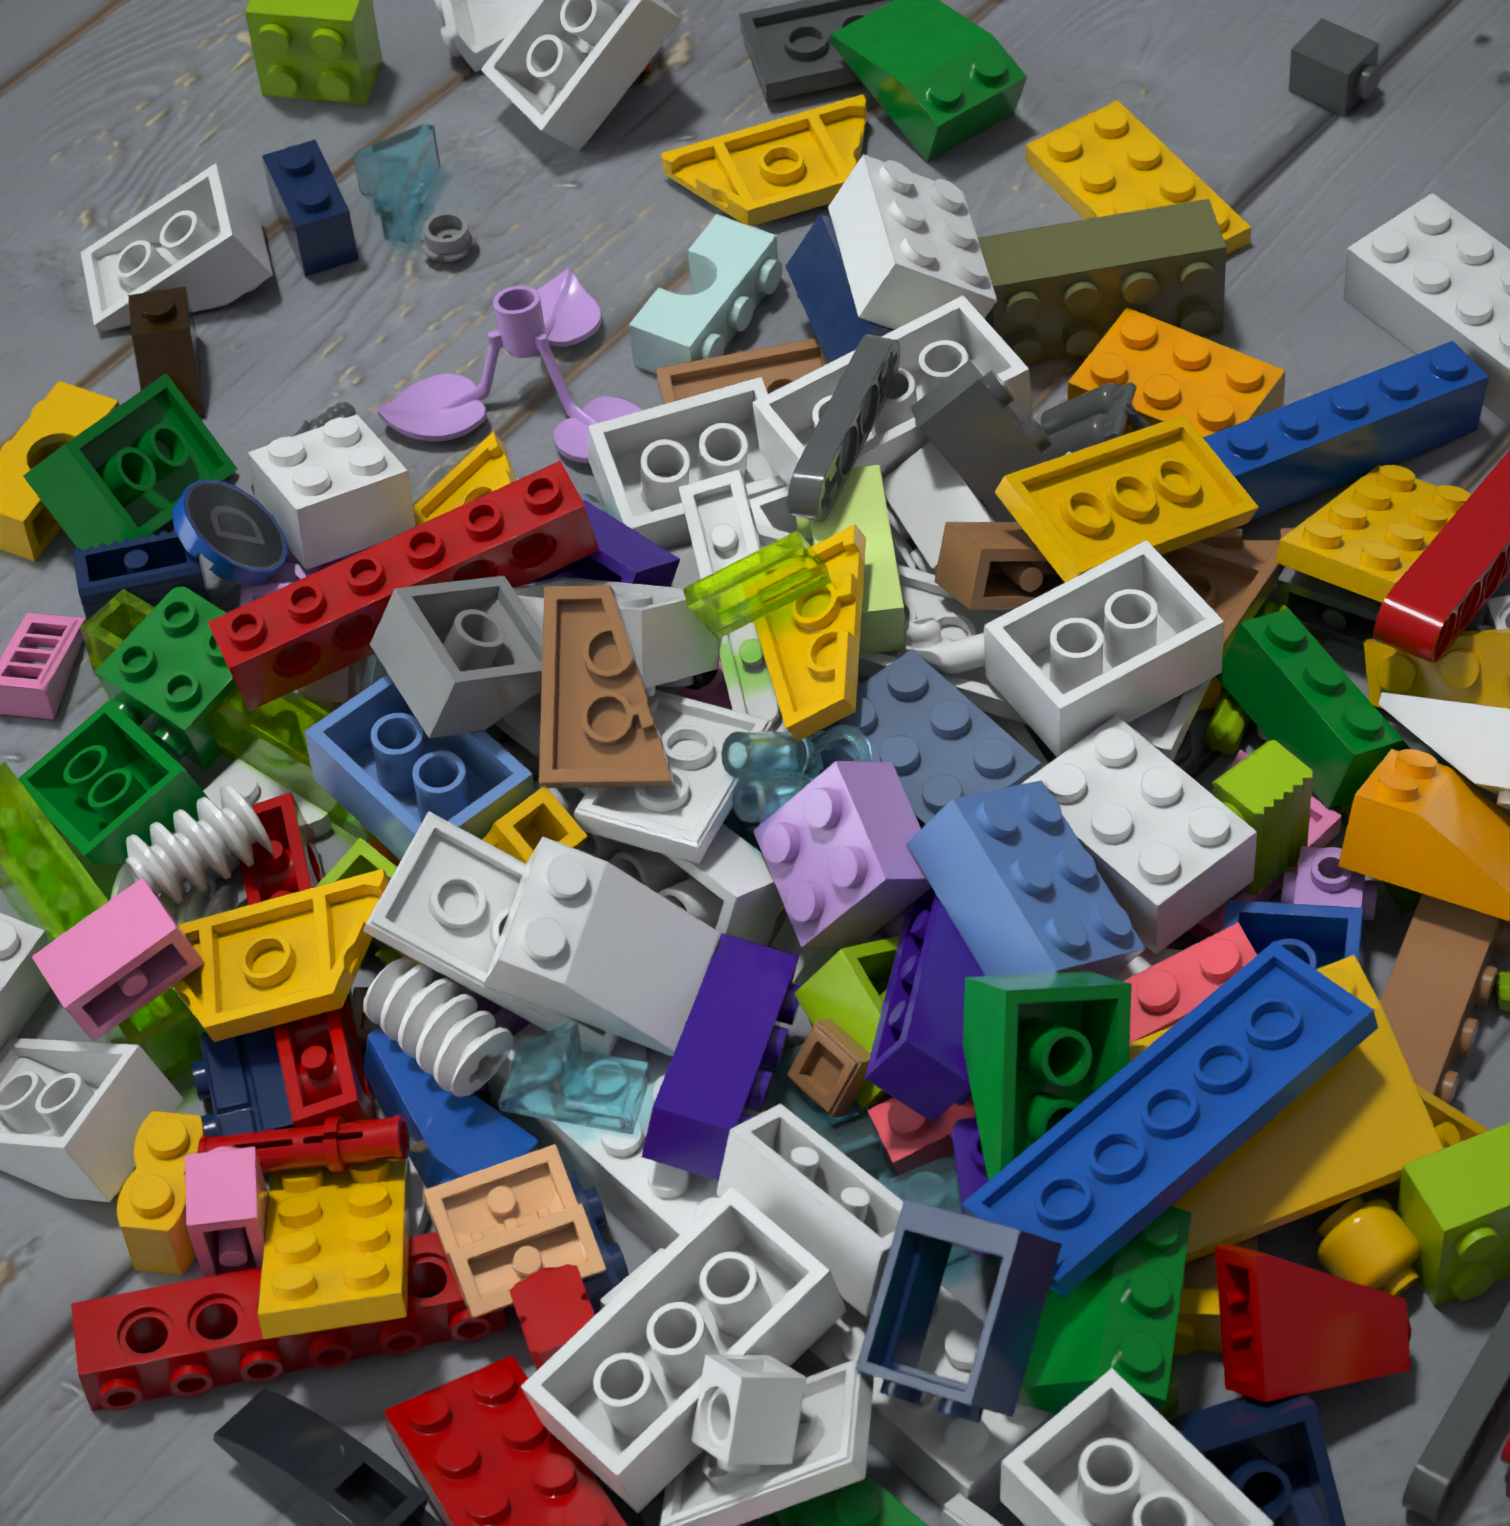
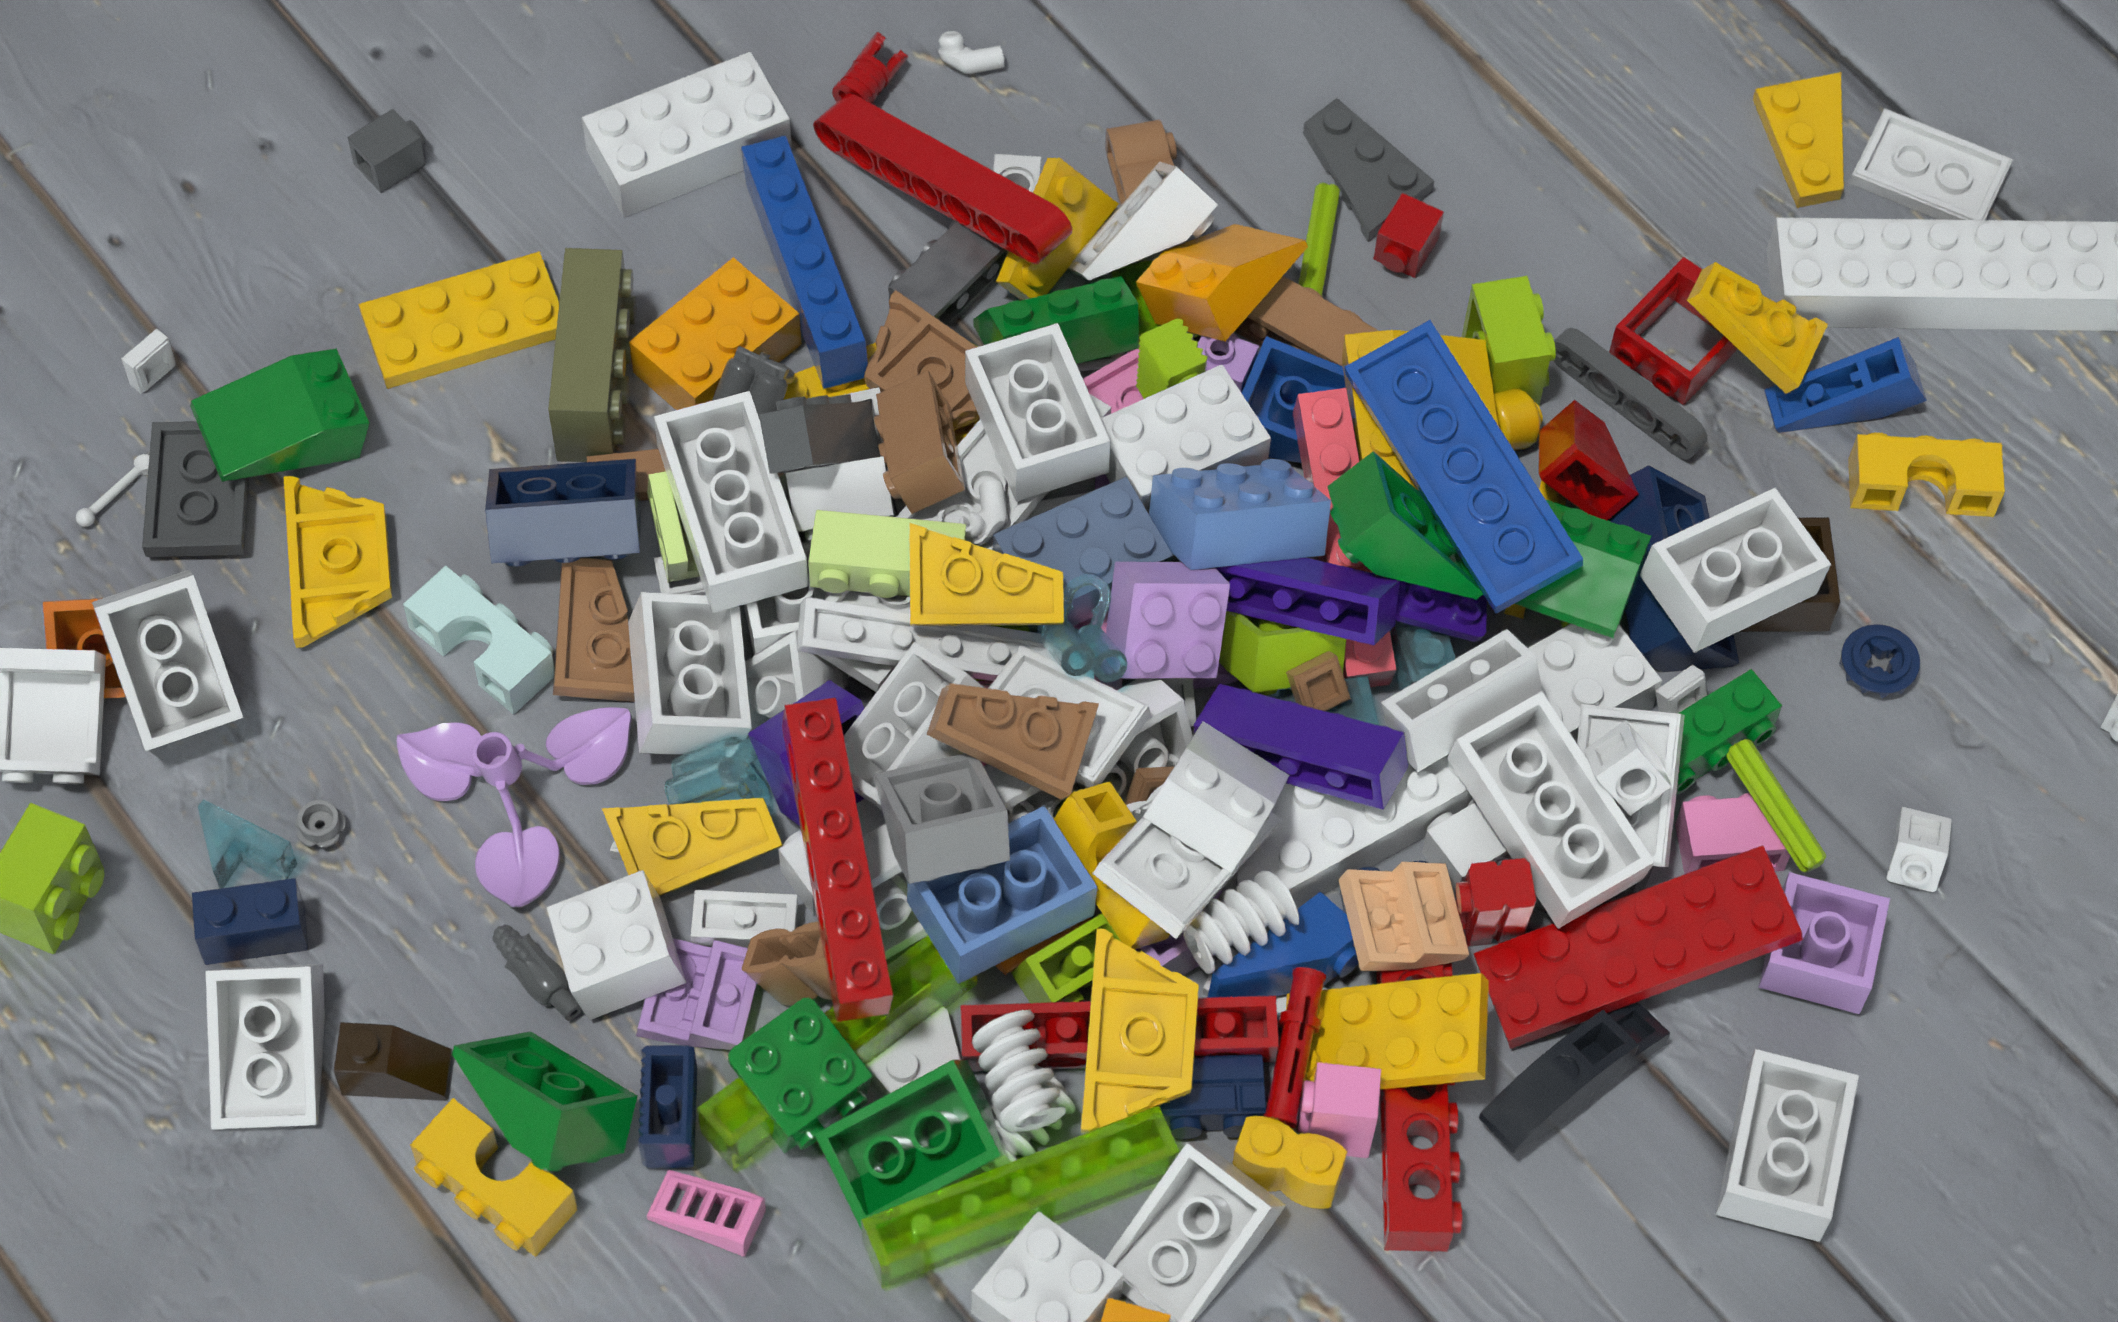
camera: 85 degrees left, 10 degrees up
bright pink brick [31,877,204,1042] -> none
tile [172,479,288,585] -> none
clear light blue slope [498,1021,651,1135] -> none
clear neon green tile [683,531,831,639] -> none
dark grey beam [788,334,900,521] -> none
white brick [828,154,997,330] -> none
dark blue window [855,1199,1062,1423] -> none
yellow plate [995,415,1259,583] -> none
yellow plate [1275,465,1471,603] -> none

